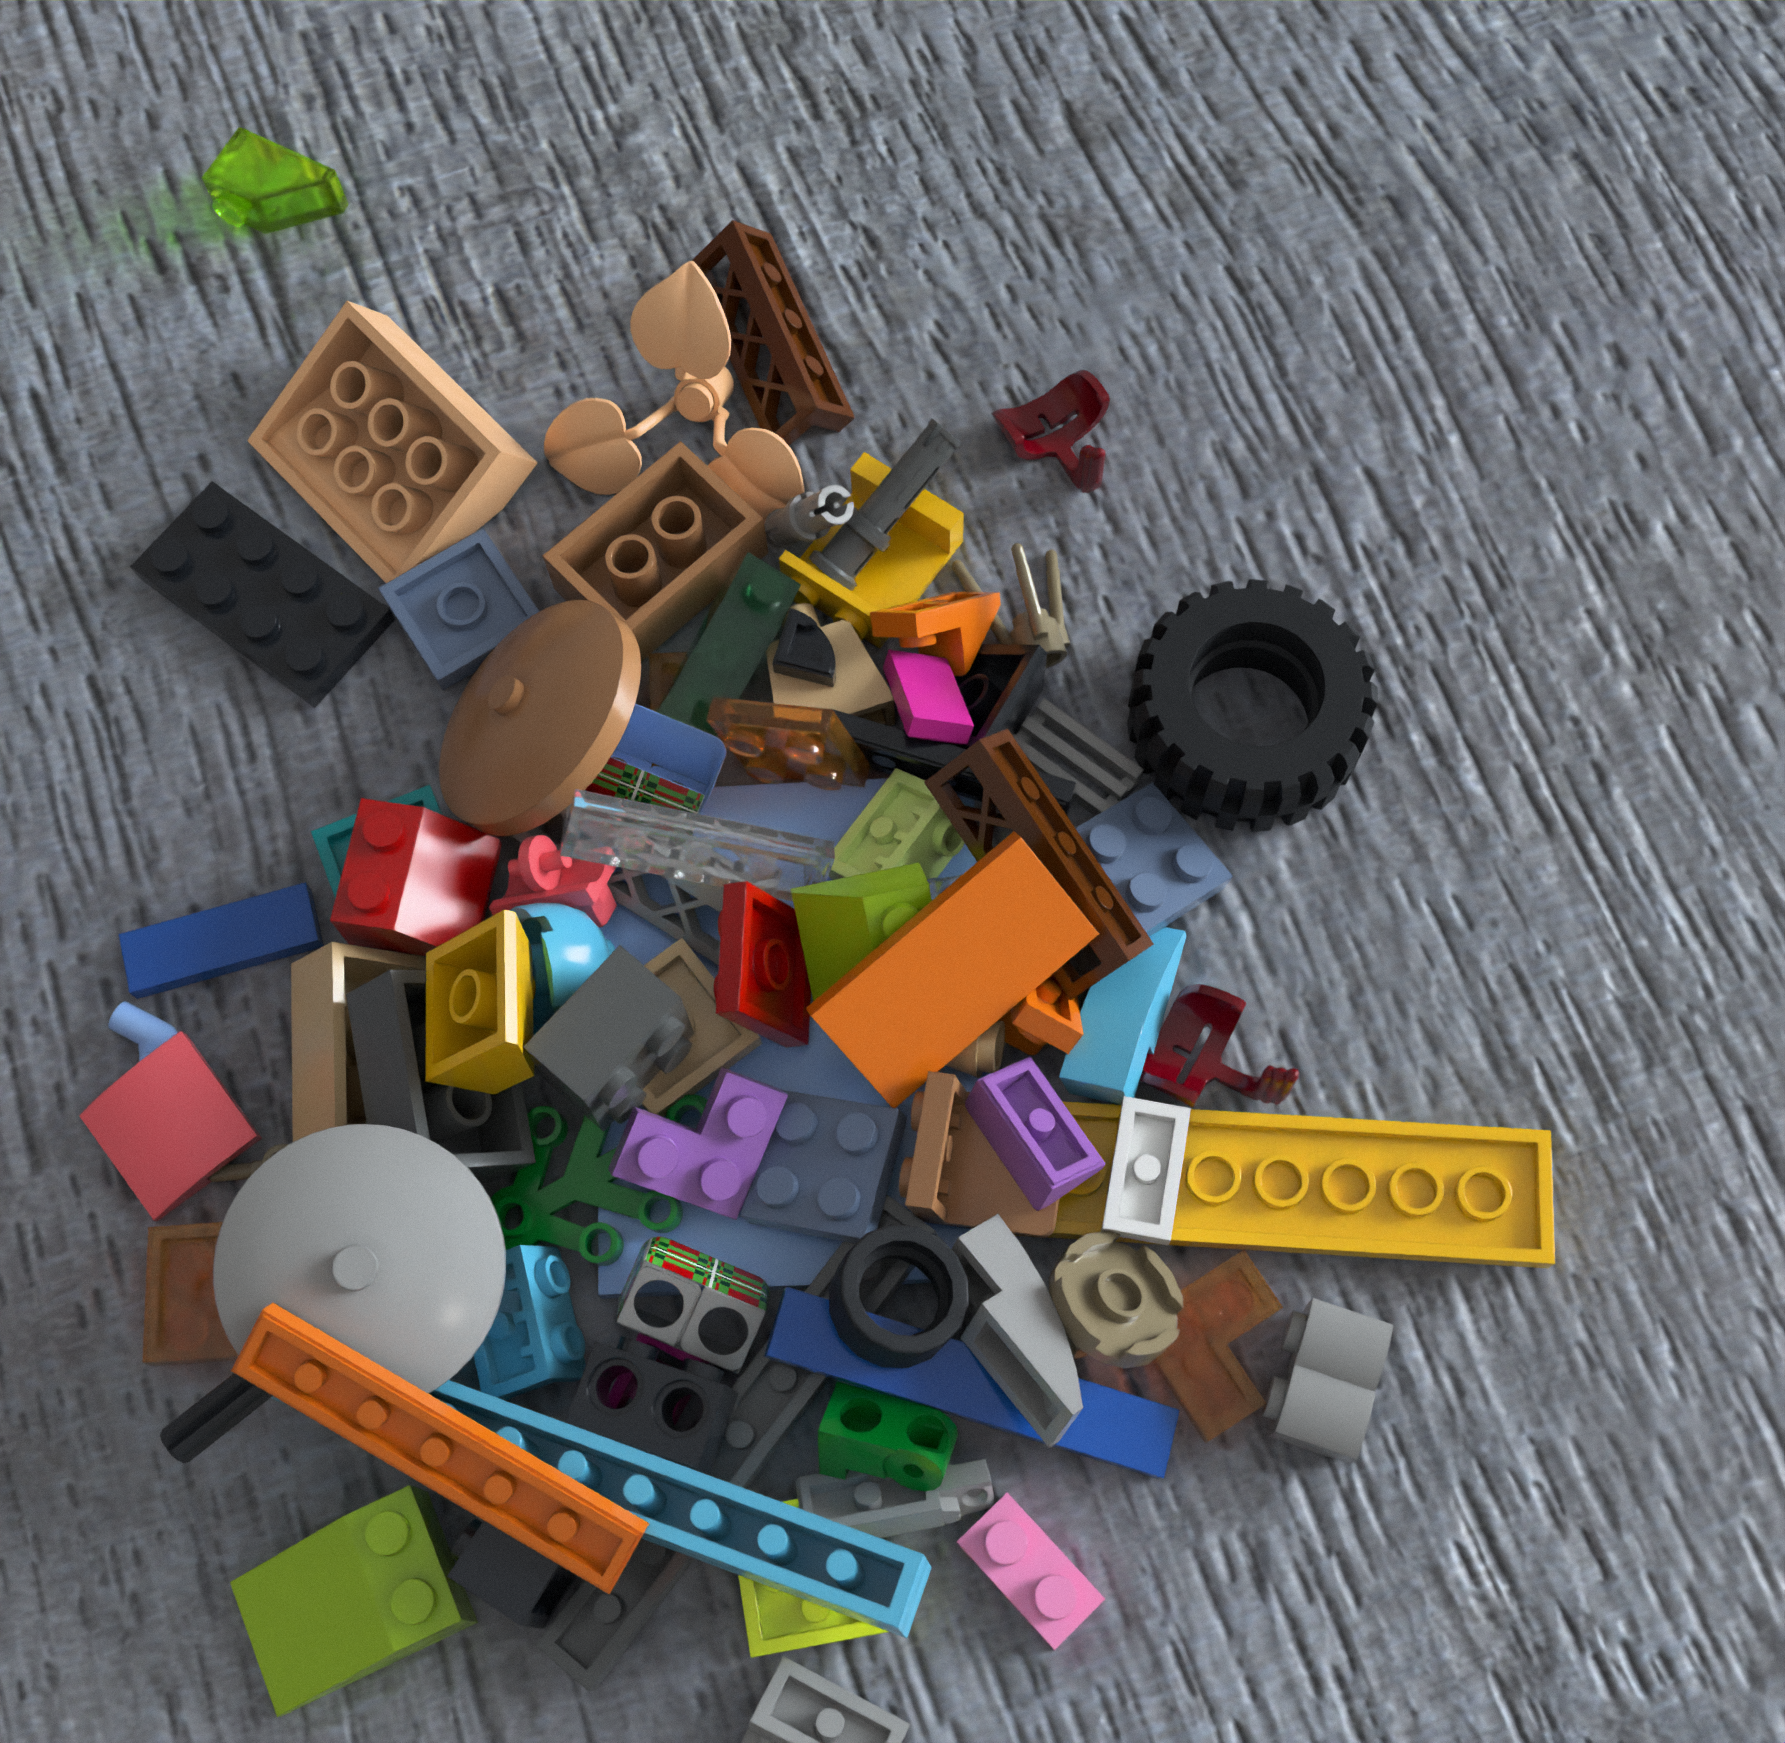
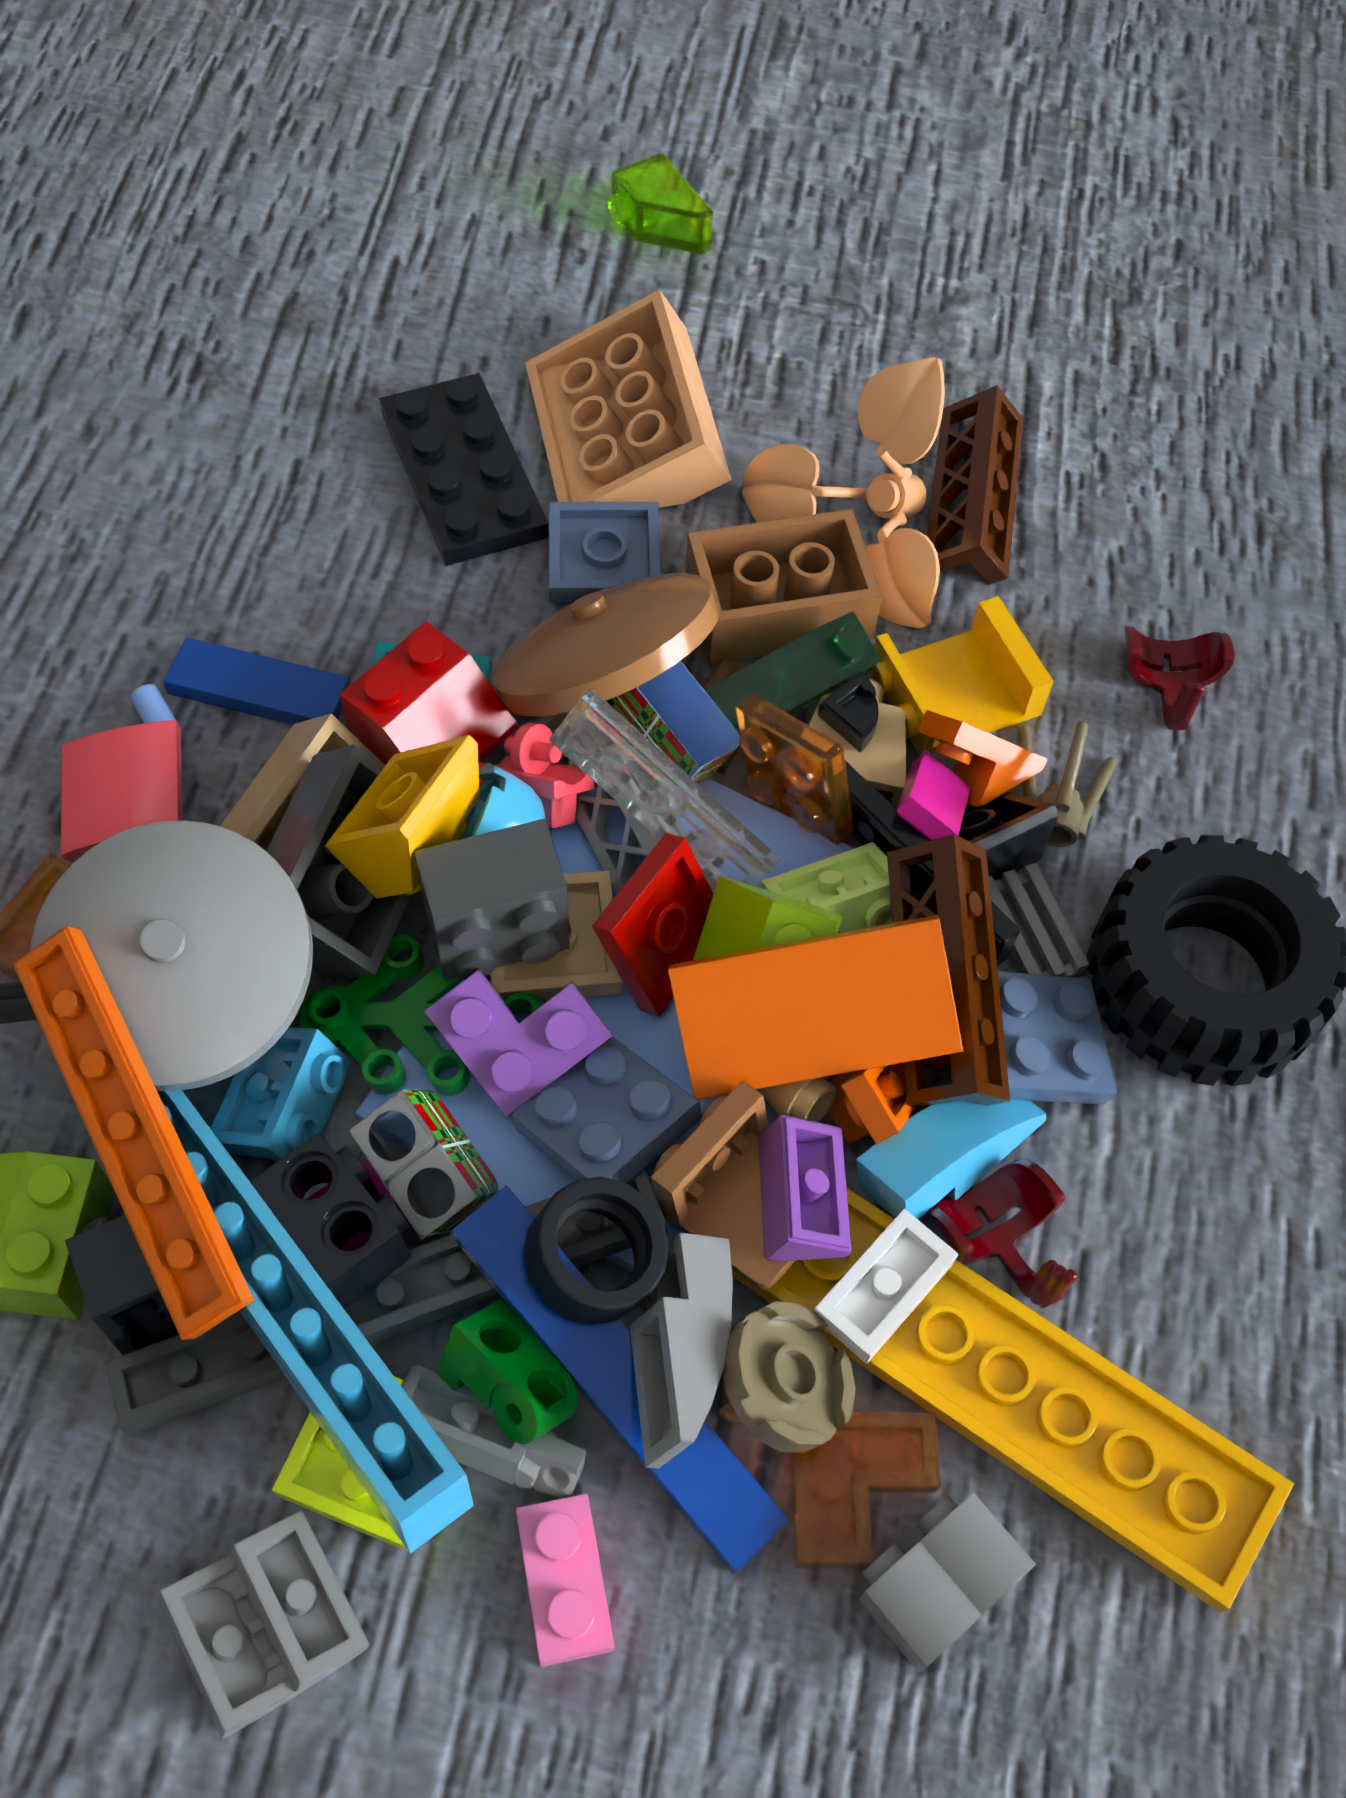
camera: 25 degrees right, 10 degrees down
light grey pin [764,484,854,548] -> none
dark grey pin [809,418,962,591] -> none

